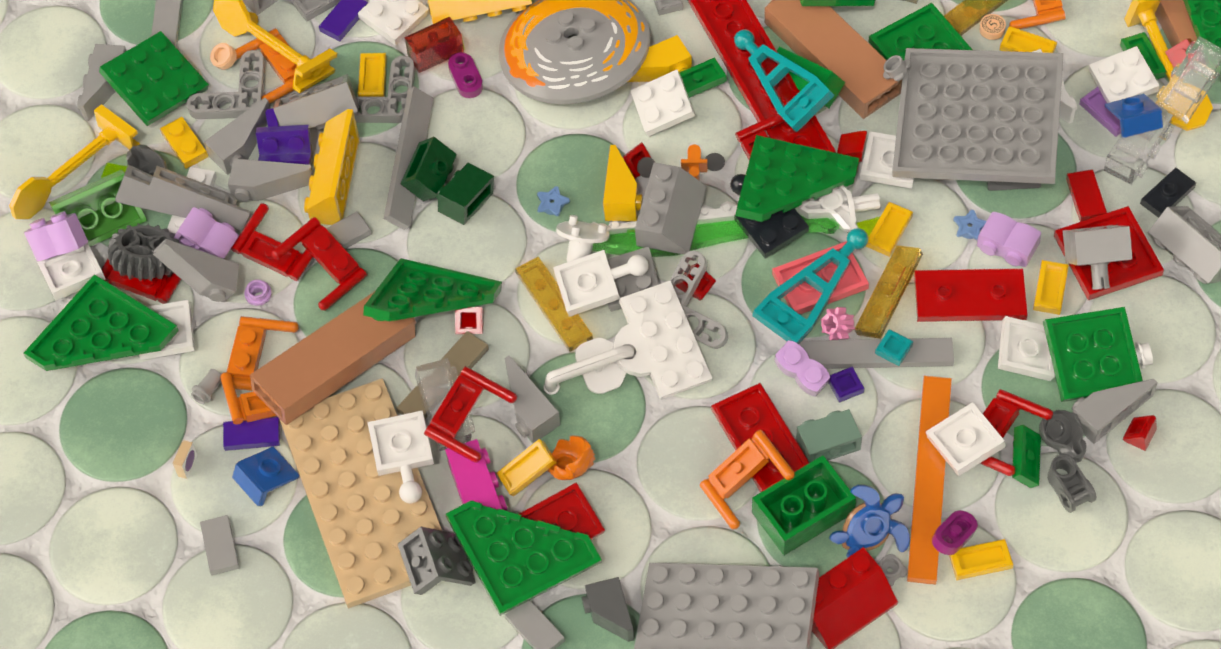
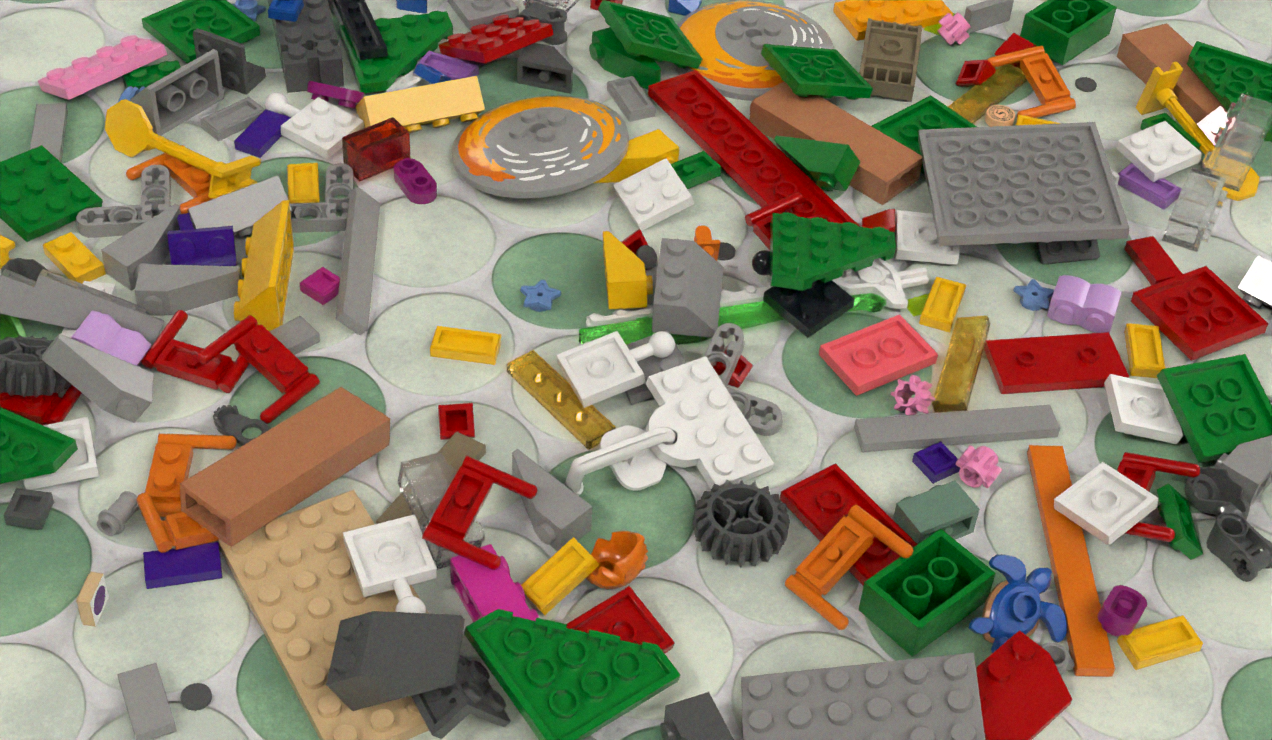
camera: 15 degrees left, 15 degrees down
light nougat tile [210,43,237,70] -> none
blue piece [232,446,300,506] -> none
lavender plate [244,280,272,306] -> none
green plate [363,258,502,322] -> none
dark green brick [400,137,457,202] -> none
dark green brick [436,163,494,225] -> none
white piece [556,215,610,262] -> none
teal plate [734,29,835,132] -> none
teal plate [752,228,868,344] -> none
lavender brick [774,340,830,397] -> none
teal tile [875,329,913,366] -> none
light grey plate [883,55,911,81] -> none
light grey brick [1063,225,1132,289] -> none
blue piece [1105,94,1163,138] -> none
black plate [1140,167,1196,218] -> none
none -> dark grey plate [4,488,54,529]
none -> dark grey piece [180,683,212,711]
none -> dark grey piece [213,405,272,446]
none -> dark pink tile [300,267,340,305]
none -> dark grey slope [326,611,465,711]
none -> yellow tile [430,326,501,365]
none -> dark grey gear [692,479,790,568]
none -> bright pink gear [956,445,1002,488]

